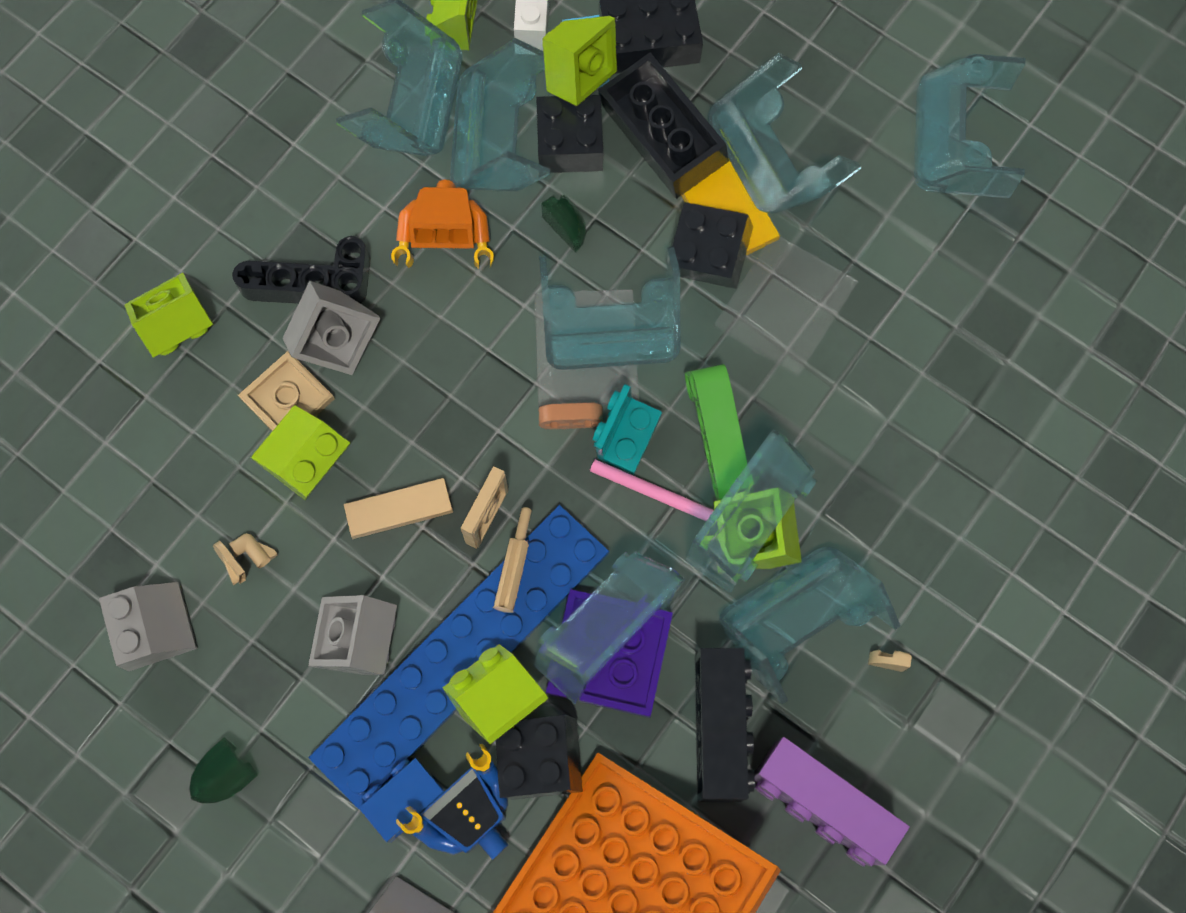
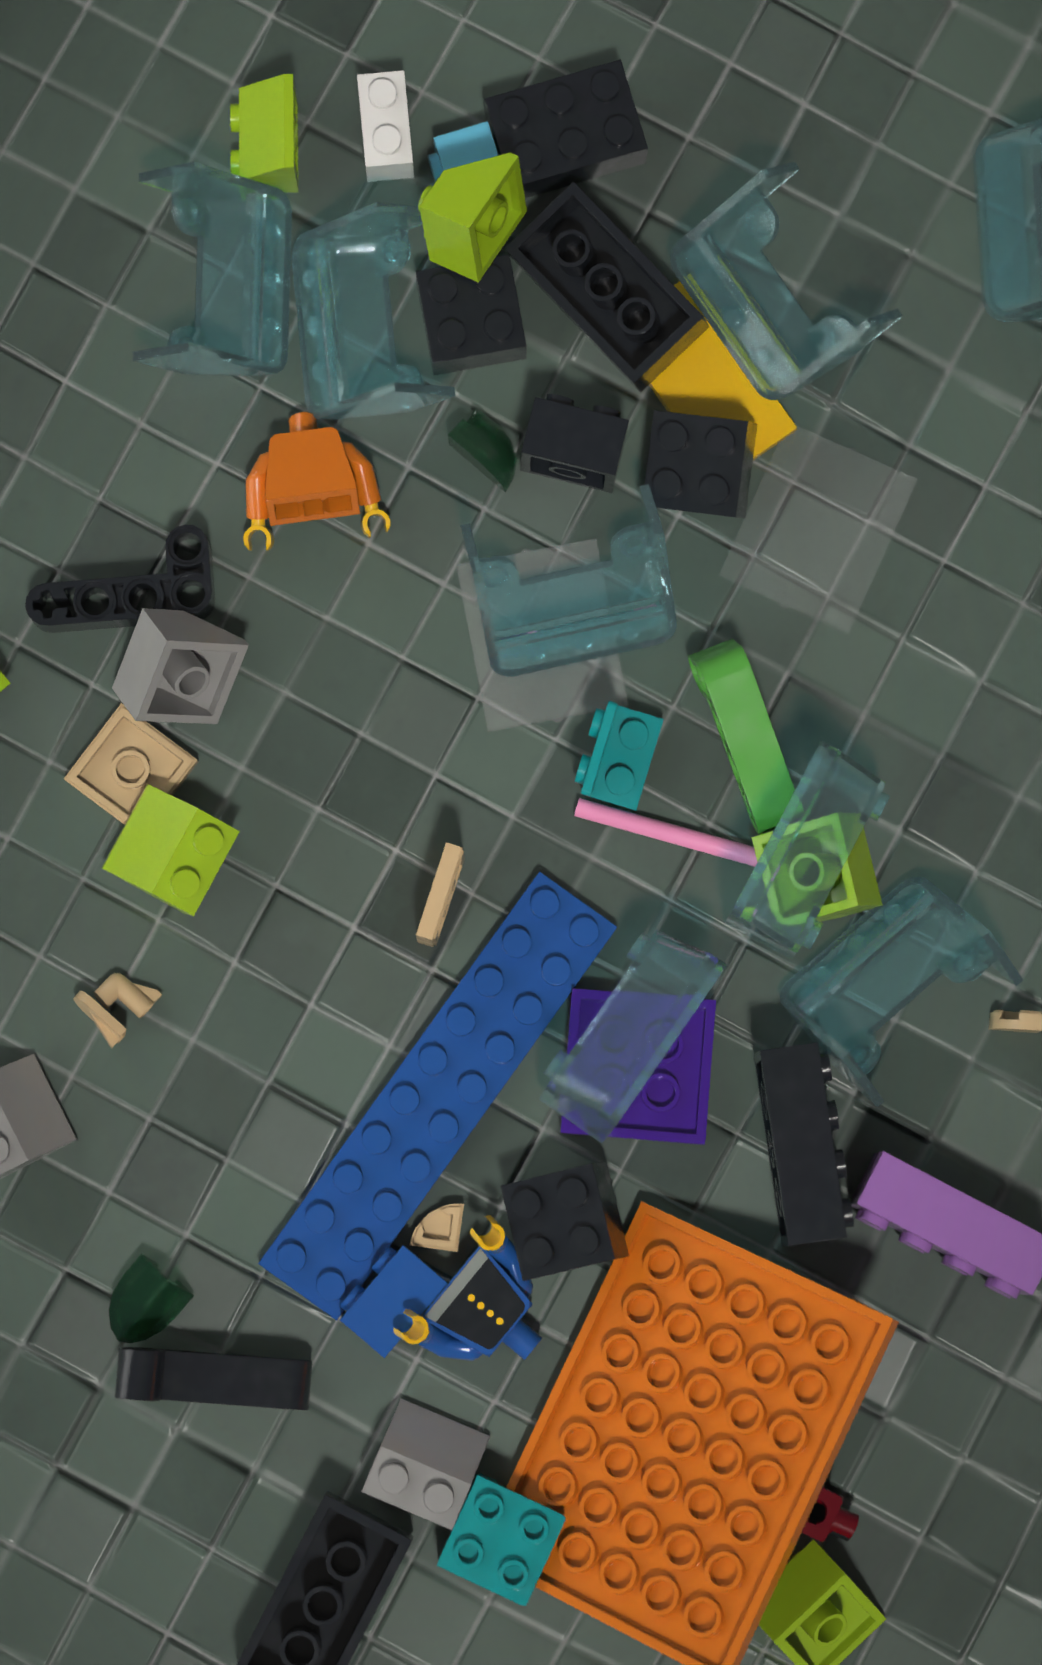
camera: 10 degrees left, 10 degrees up
light grey slope [308,595,397,675] -> none
tan tile [344,478,453,539] -> none
lime slope [442,644,549,744] -> none
tan axle [493,507,532,613] -> none
nougat beam [538,403,603,429] -> none
none -> black beam [115,1347,312,1410]
none -> tan tile [410,1204,464,1252]
none -> black brick [521,394,629,493]

